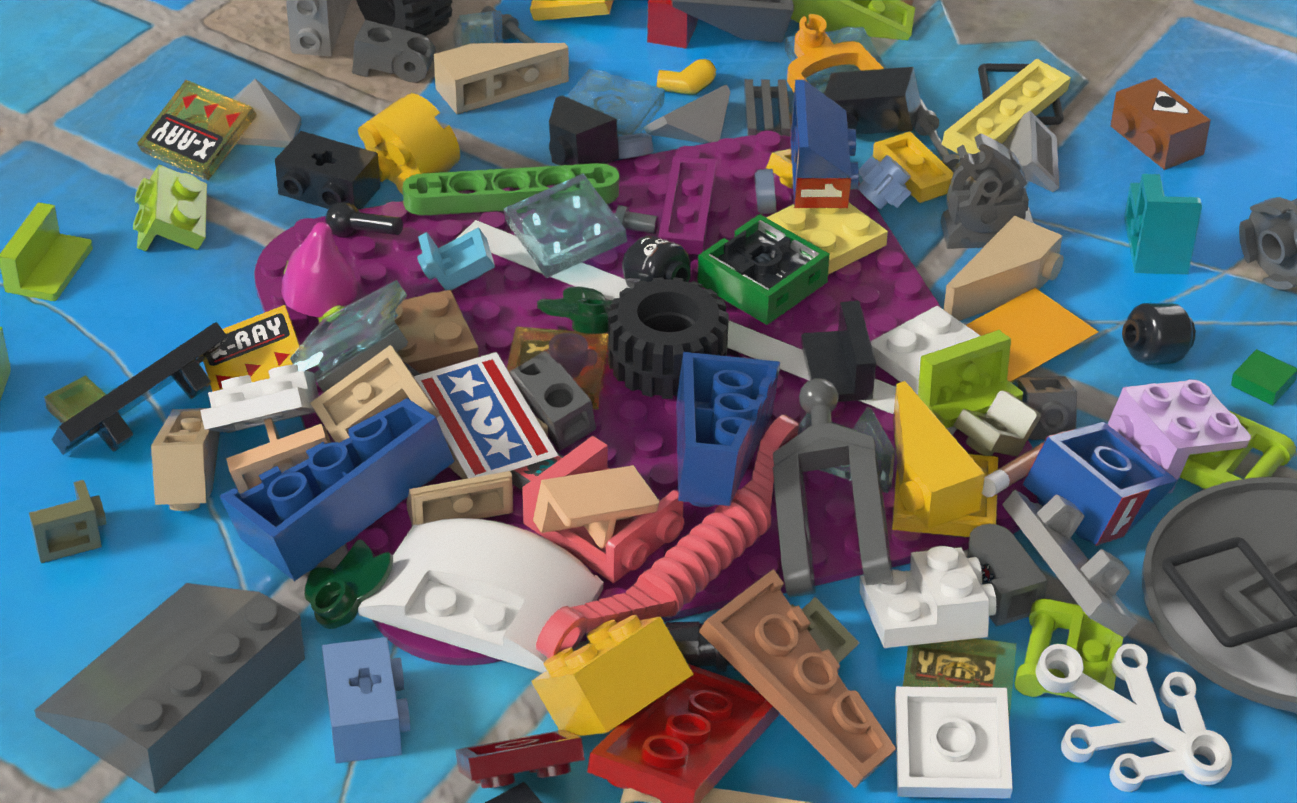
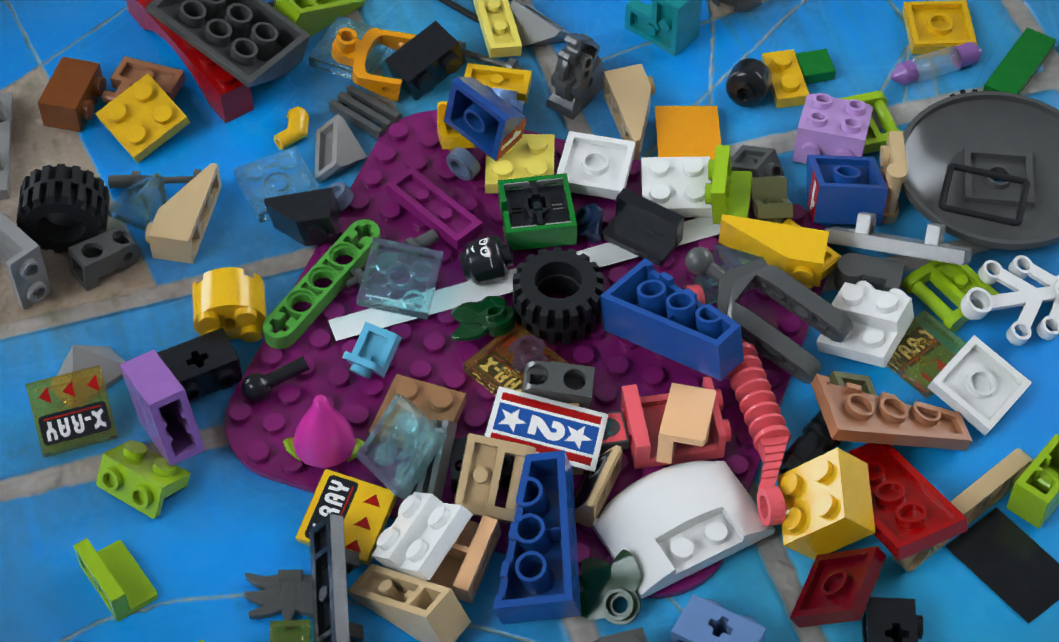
camera: 50 degrees left, 10 degrees up
bar [982,431,1065,497] -> none
none -> medium lavender brick [119,350,206,466]
none -> dark grey piece [244,569,313,626]
none -> white plate [557,131,636,200]
none -> dark blue plate [575,203,604,243]
none -> yellow plate [761,49,809,108]
none -> tan plate [880,131,908,224]

